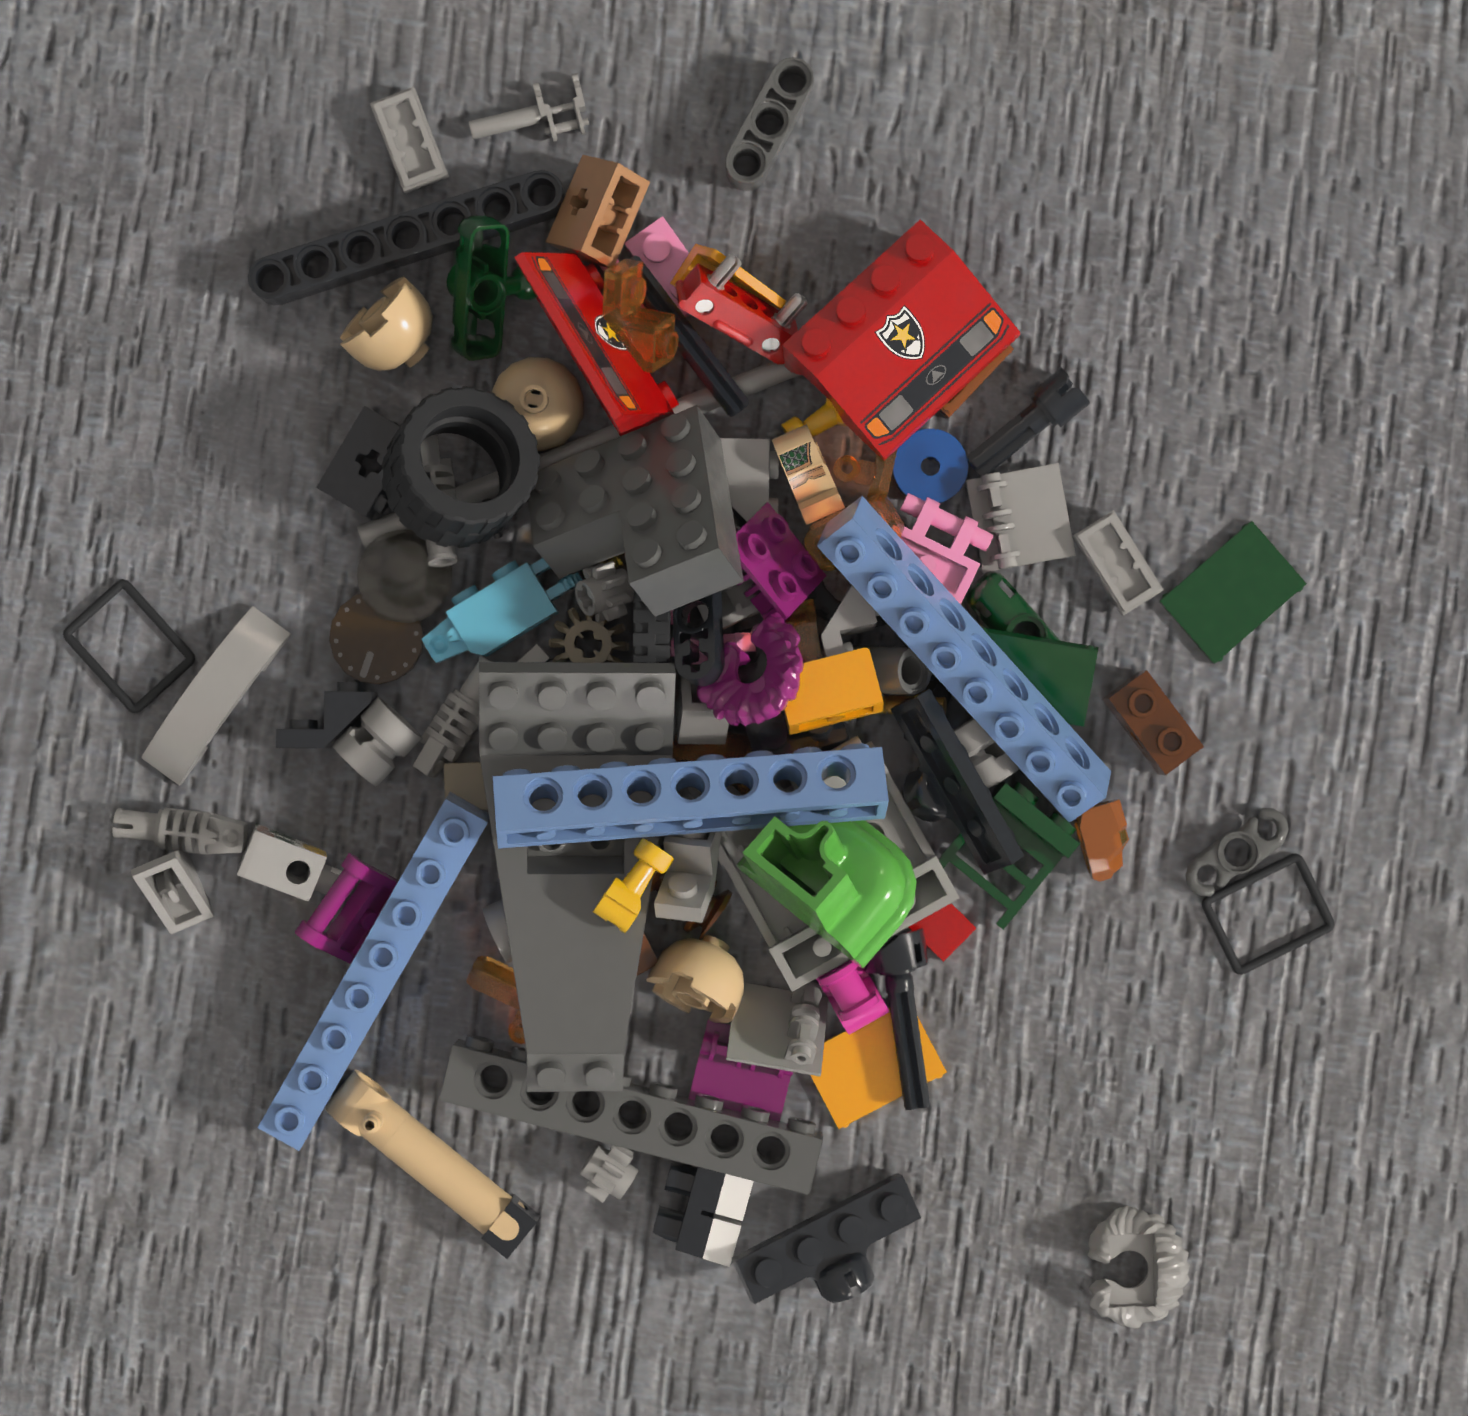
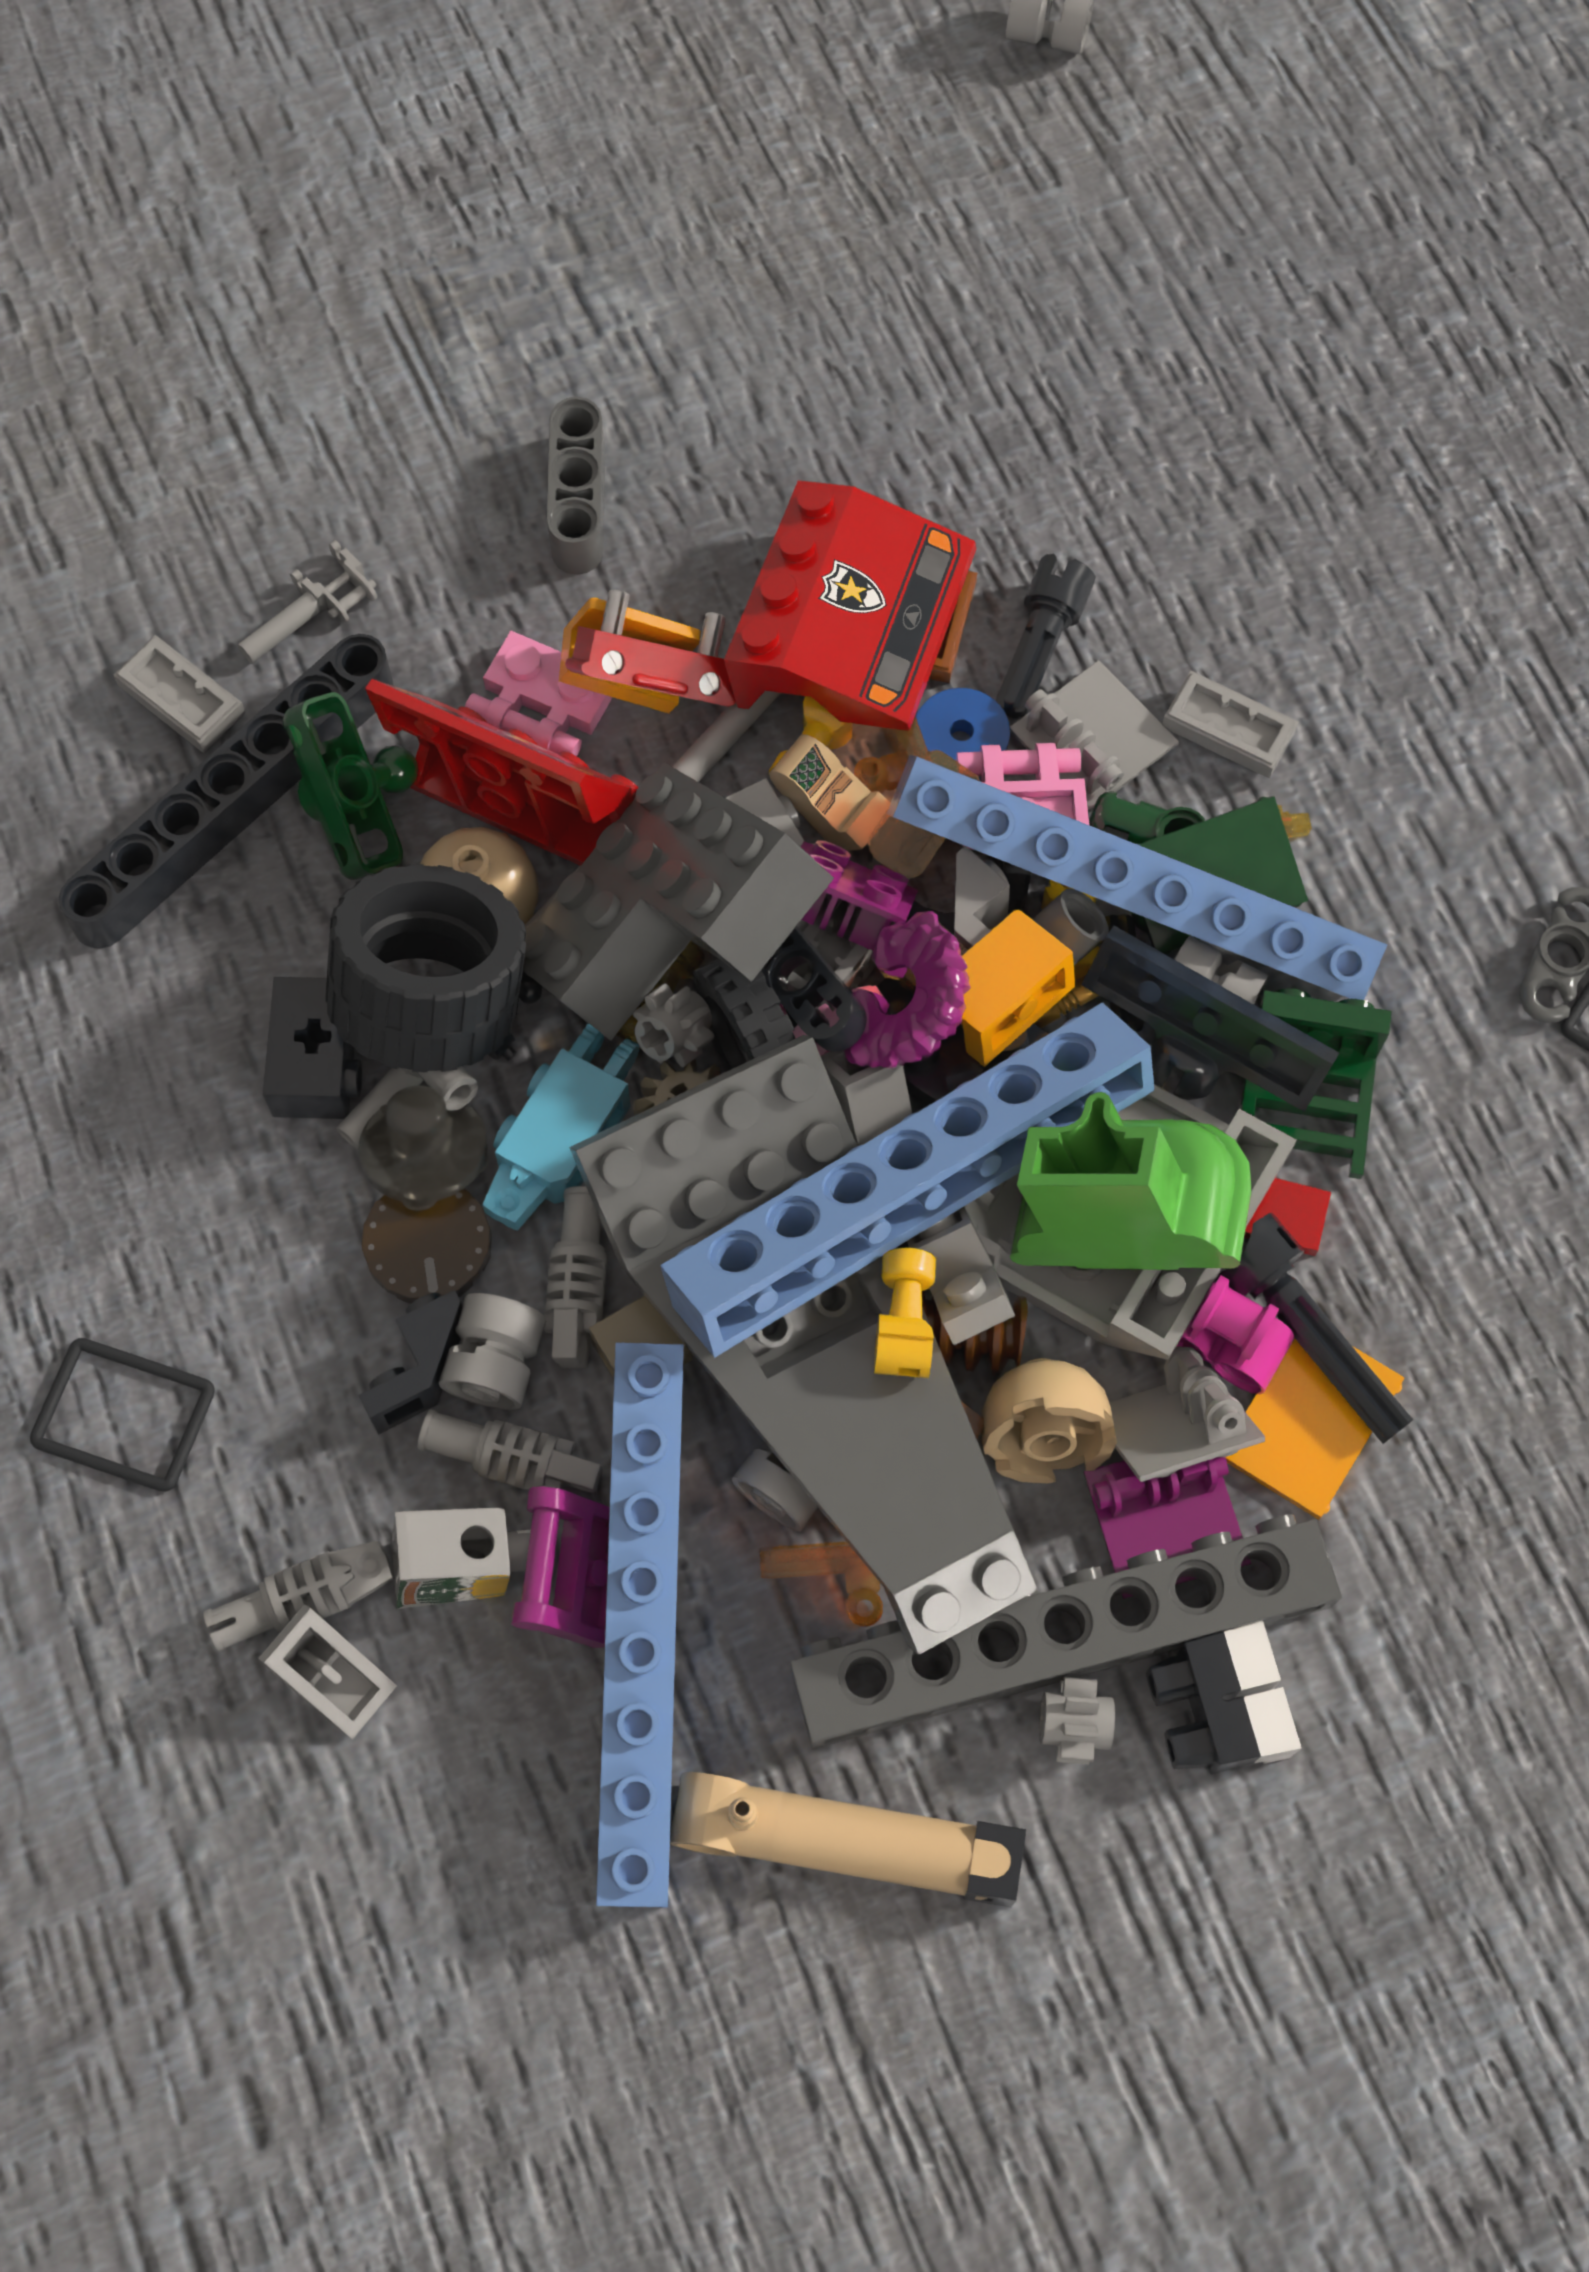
camera: 30 degrees left, 20 degrees down
light grey slope [141,606,291,786] -> none
tan cylinder [340,276,433,371] -> none
medium nougat brick [546,155,650,269] -> none
clear orange slope [603,258,679,373] -> none
black axle [619,256,749,417] -> none
black plate [731,1173,921,1304] -> none
dark orange rock [1073,799,1129,882] -> none
reddish brown brick [1102,670,1204,775] -> none
dark green piece [1159,521,1307,664] -> none
none -> light grey hinge [418,1409,604,1494]
none -> clear yellow piece [1278,805,1312,839]

